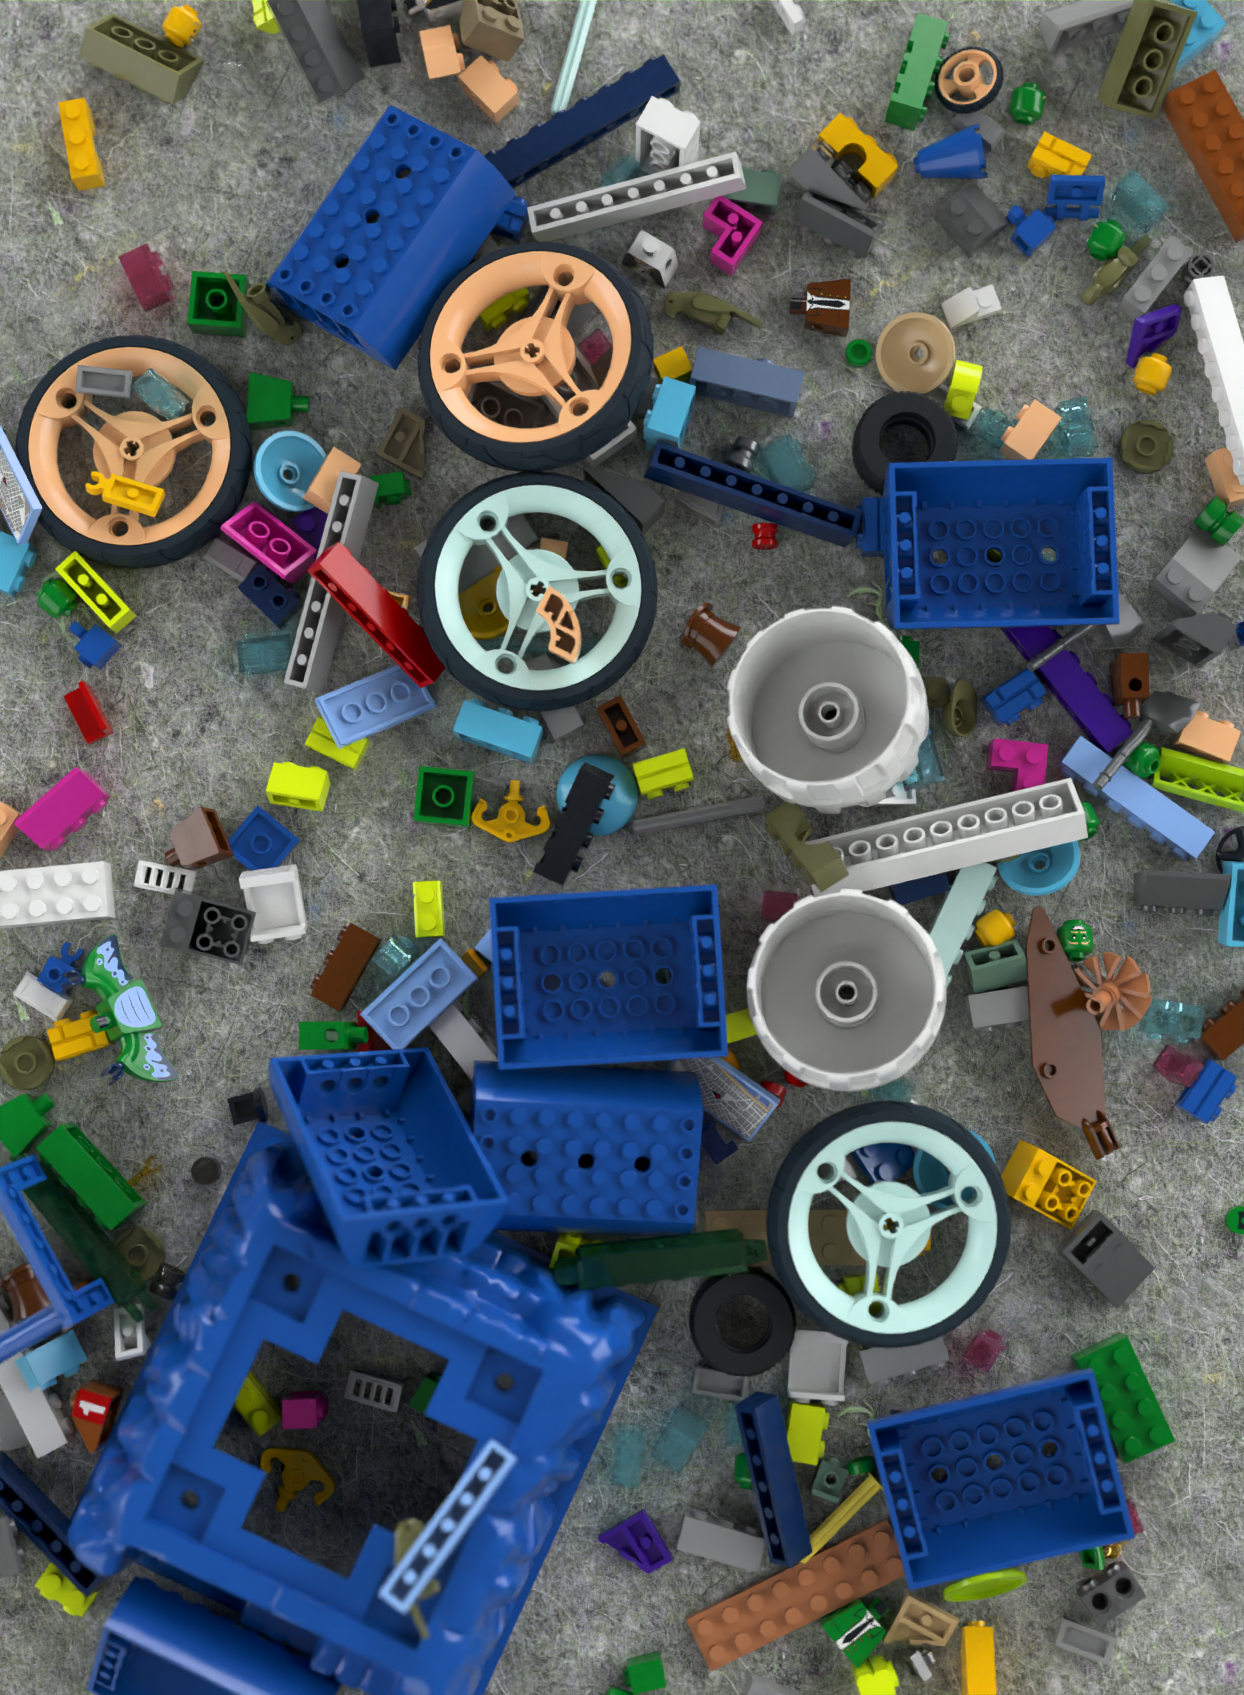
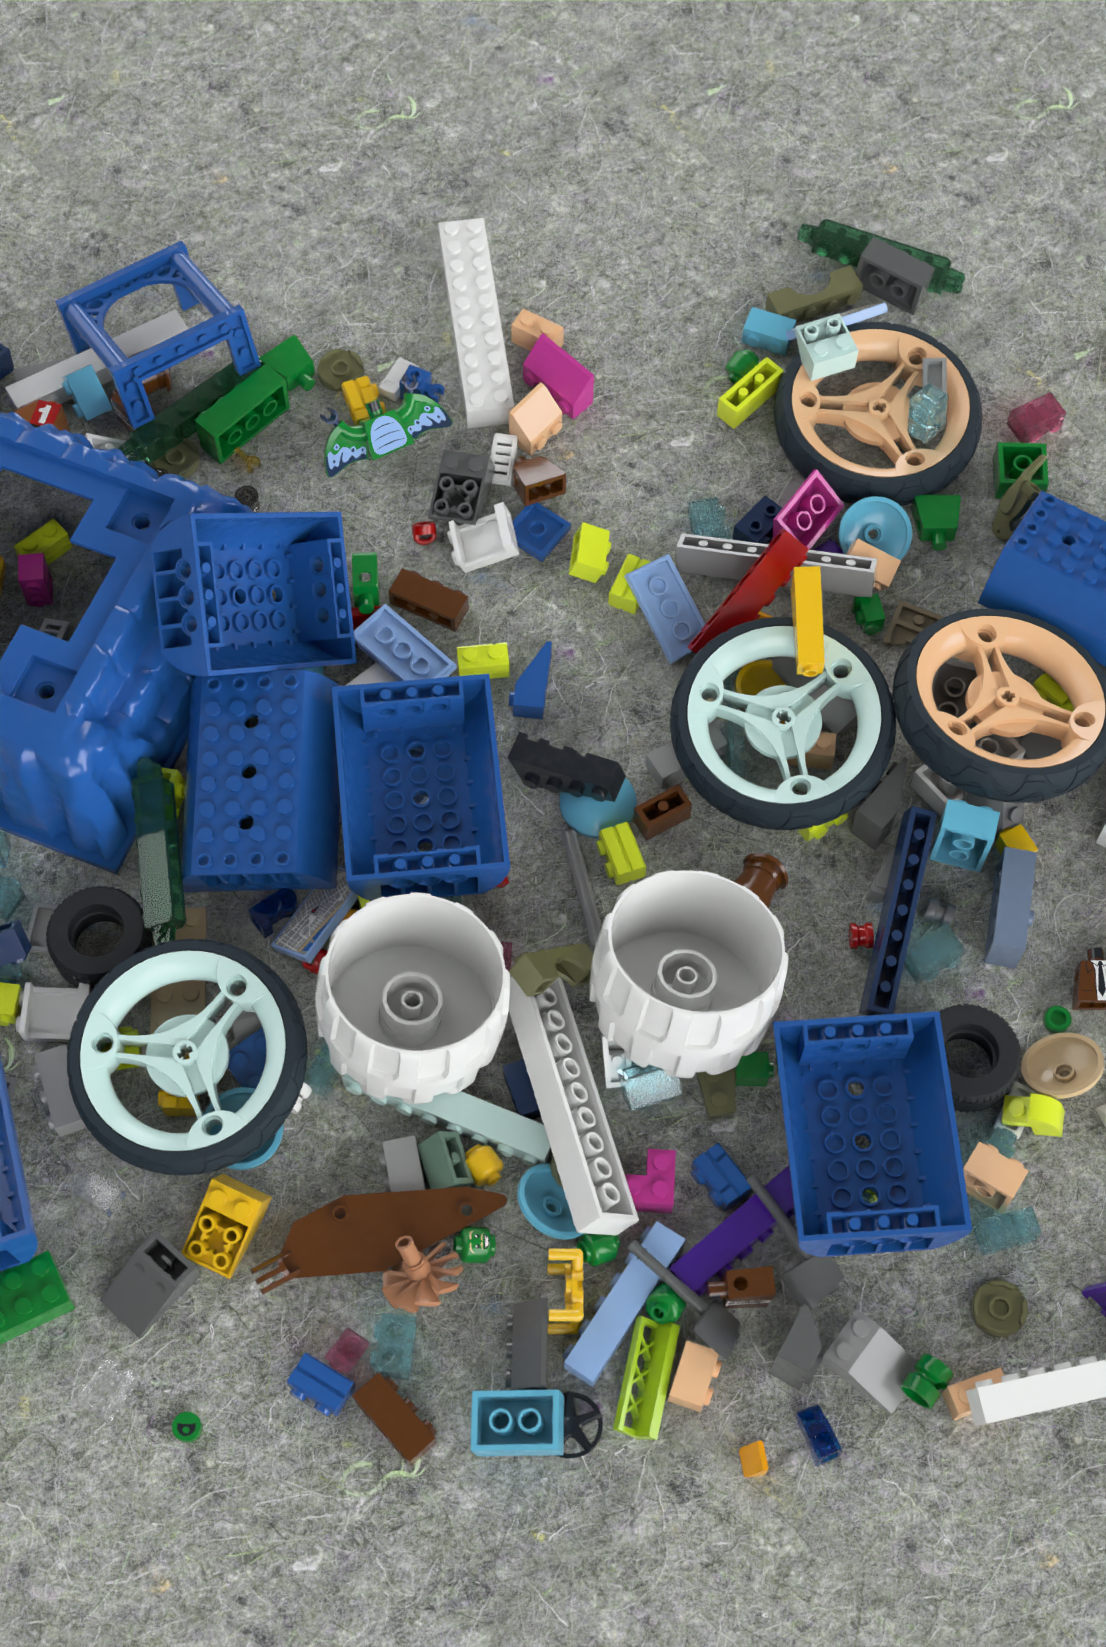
camera: 85 degrees right, 20 degrees down
red panel [63,681,114,745] -> none
blue brick [68,621,122,670] -> none
yellow plate [85,471,165,517] -> none
clear light blue brick [371,934,419,979] -> none
green brick [413,766,476,829] -> none
medium azure brick [453,698,544,765] -> none
yellow piece [471,780,550,843] -> none
light nougat brick [536,586,581,664] -> none
olive animal [663,291,763,336] -> none
olive cap [941,679,977,737] -> none
clear pink bracket [963,1328,1006,1373] -> none
yellow head [1132,353,1172,396] -> none
none -> red tile [412,521,437,545]
none -> blue slope [508,641,552,720]
none -> light nougat slope [509,382,563,456]
none -> yellow plate [547,1248,584,1335]
none -> yellow slope [791,566,825,677]
none -> light aqua slope [795,313,859,381]

